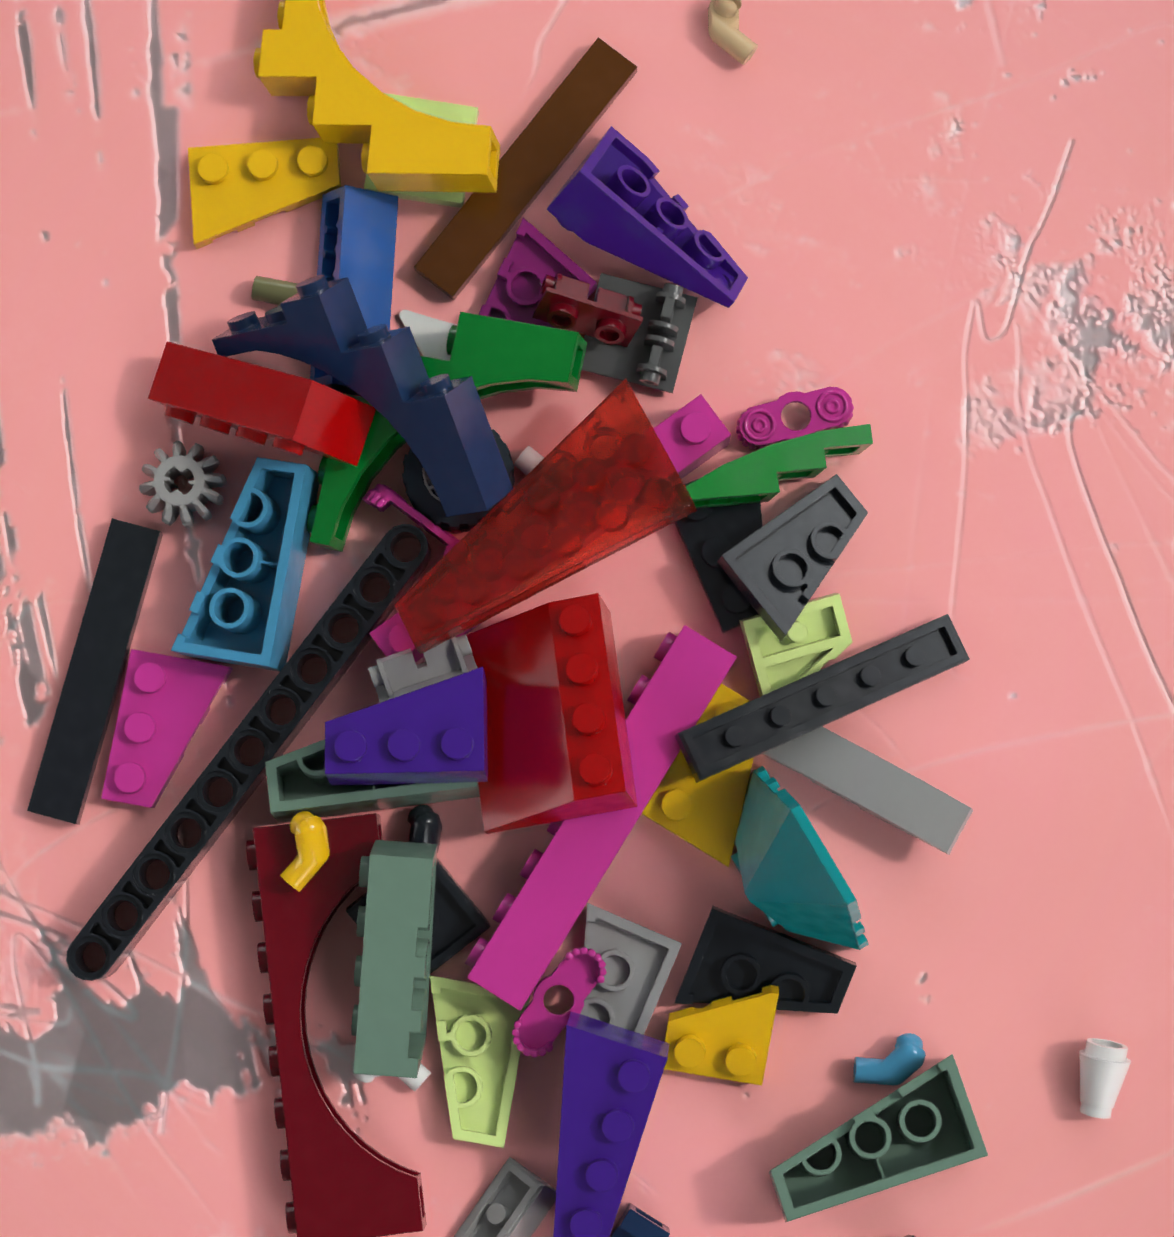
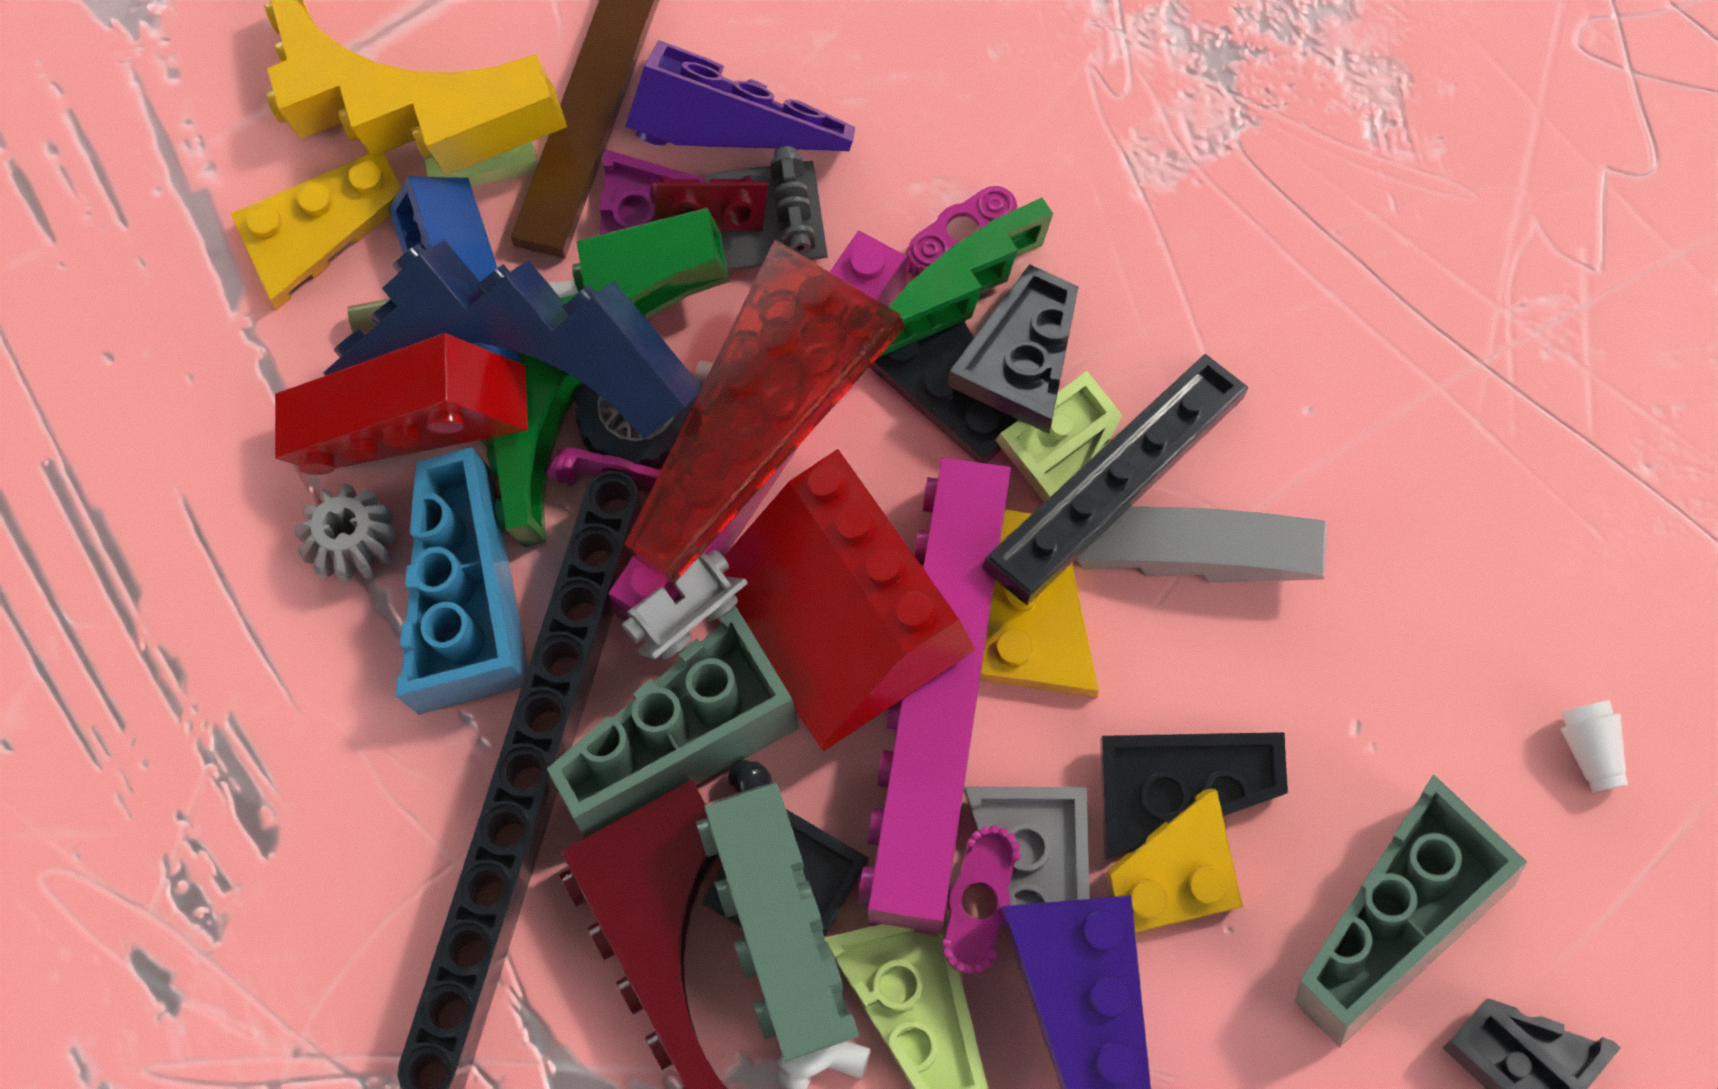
camera: 25 degrees left, 15 degrees down
black tile [27,518,163,825] -> none
dark pink wing [101,649,233,808] -> none
yellow arm [280,811,330,892] -> none
dark purple wedge [325,667,488,785] -> none
teal wedge [731,766,869,950] -> none
dark azure arm [853,1033,926,1086] -> none

